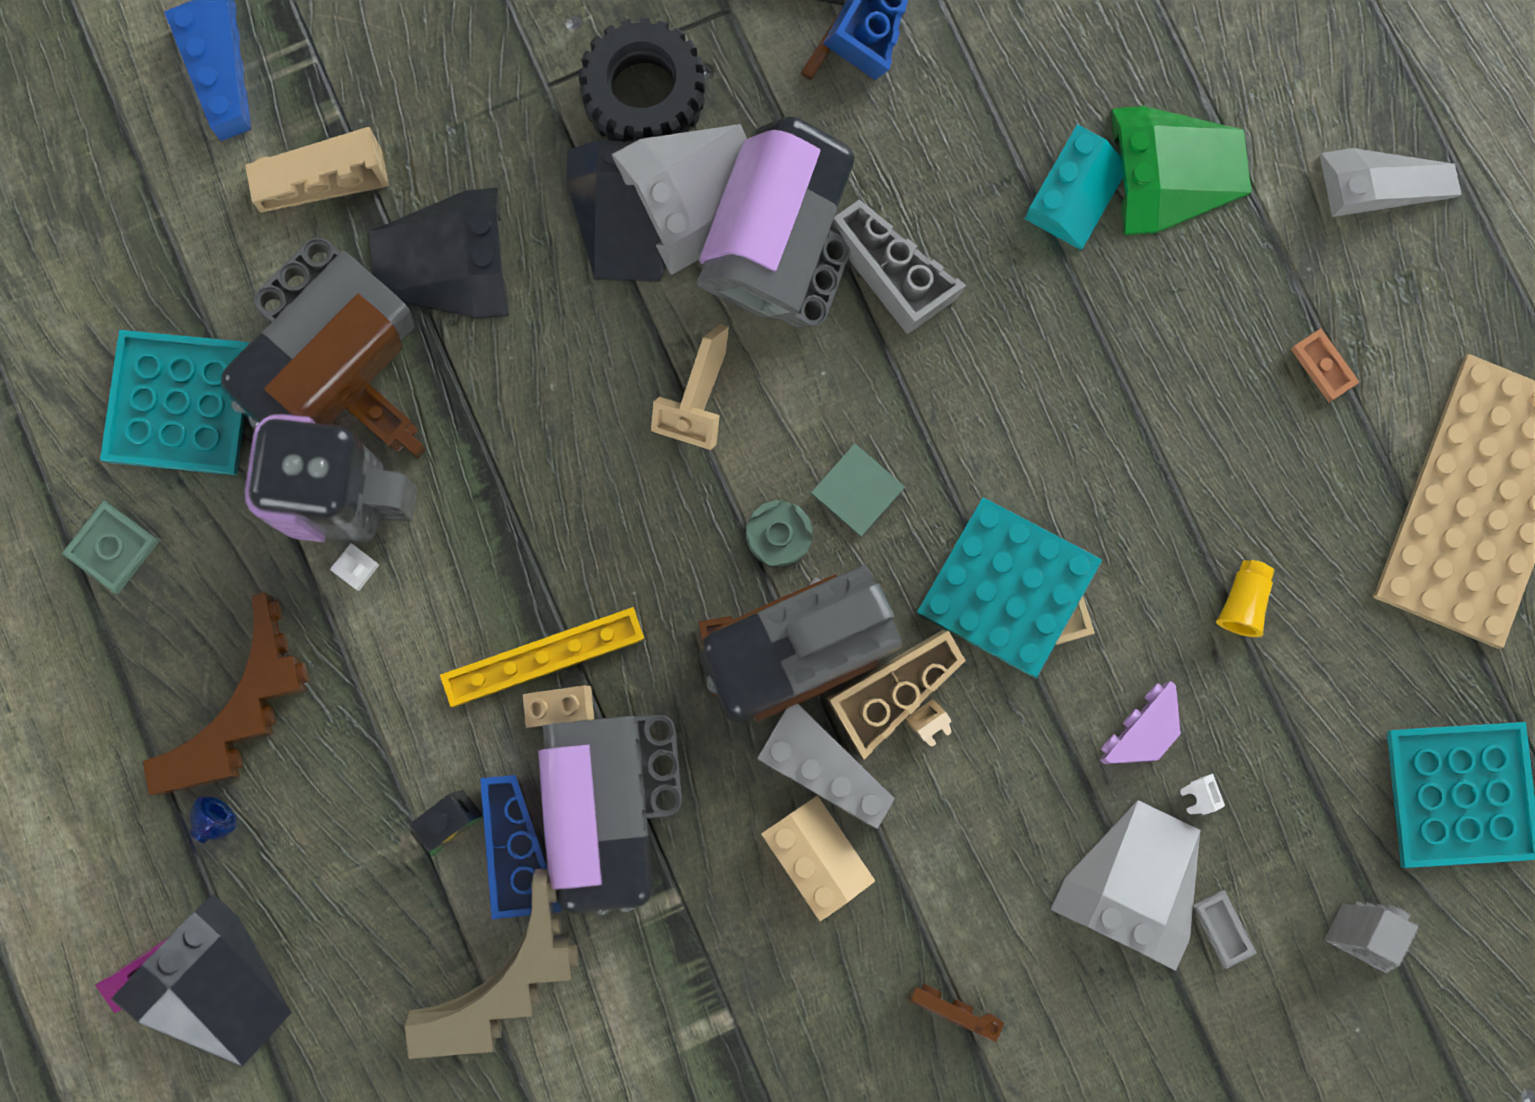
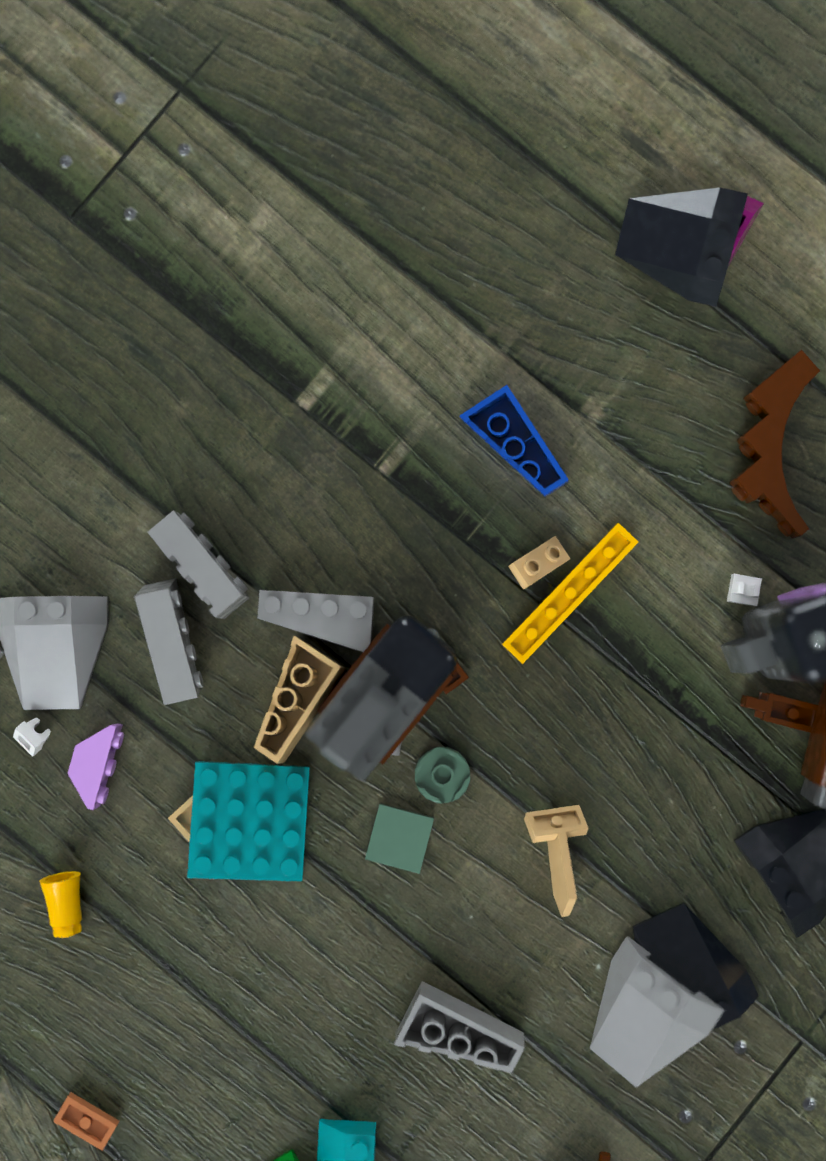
camera: 160 degrees right, 5 degrees up
clear blue brick [190,796,237,843] -> none
dark tan arch [405,868,579,1059] -> none
black torso [409,789,483,857] -> none
piece [538,715,682,915] -> none
black tyre [579,17,705,141] -> none
piece [697,116,855,328] -> none
tan slope [761,795,875,921] -> none
tan tile [905,699,952,746] -> none
reddish brown hinge [907,984,1004,1042] -> none
none -> light grey wedge [134,578,204,705]
none -> light grey wedge [148,510,250,619]

